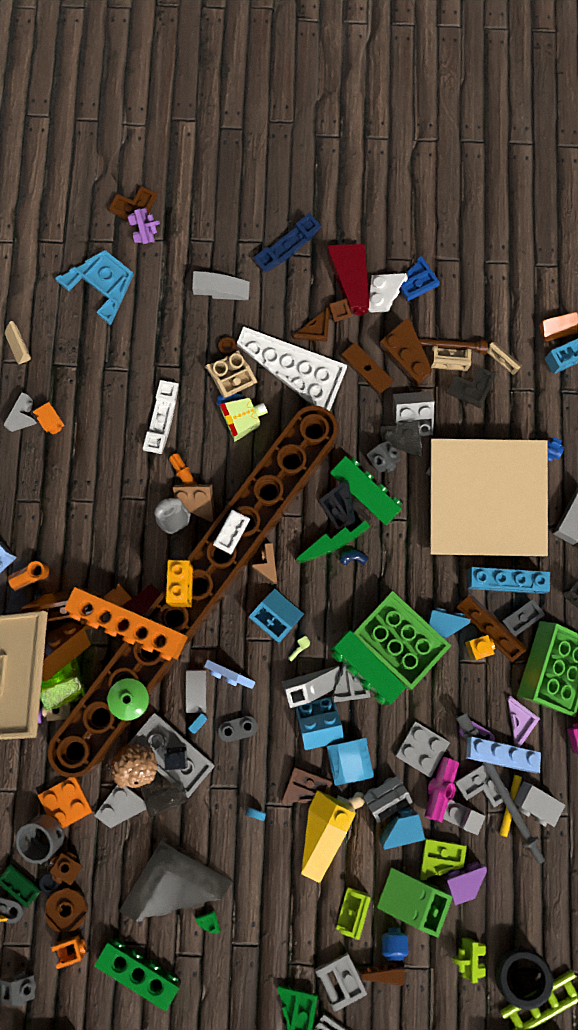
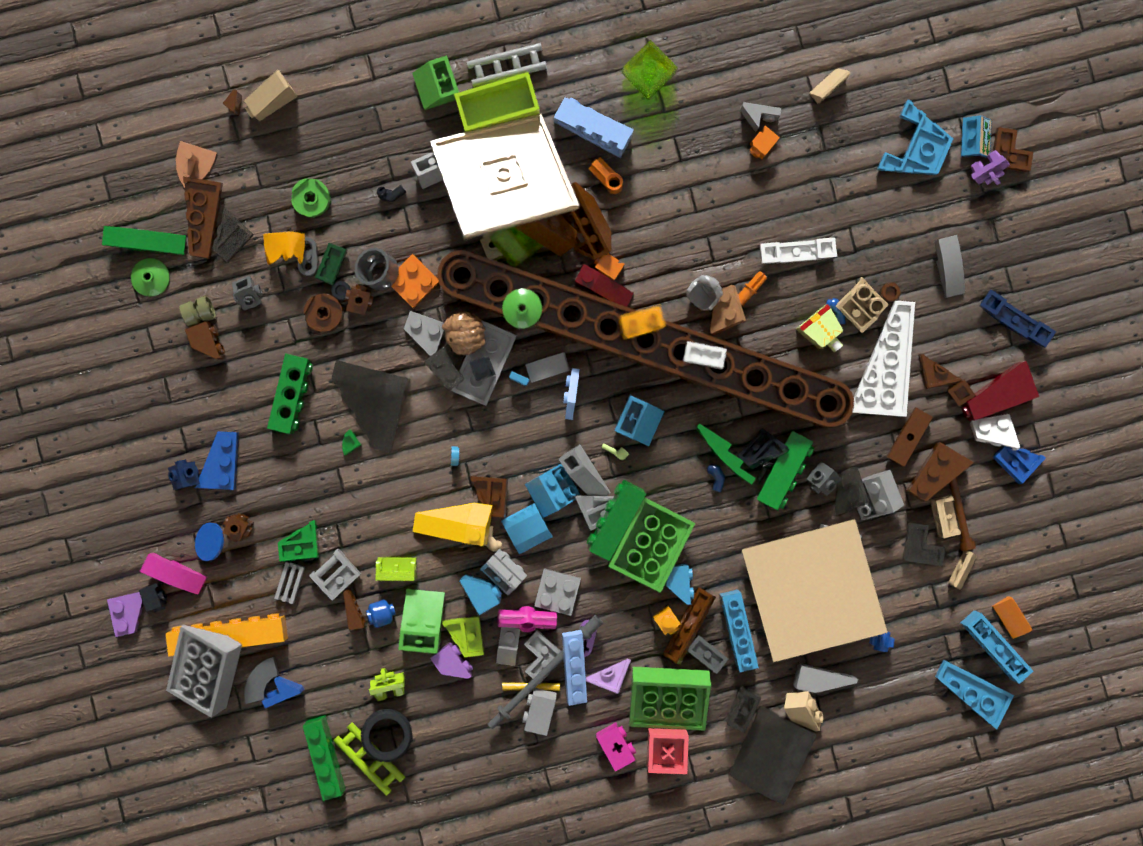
camera: 80 degrees right, 10 degrees up
orange window [51,935,87,969] -> none
orange brick [64,587,188,661] -> none
dark grey plate [218,716,258,742] -> none
medium nougat slope [252,543,277,584] -> none
none -> dark azure panel [961,115,991,158]

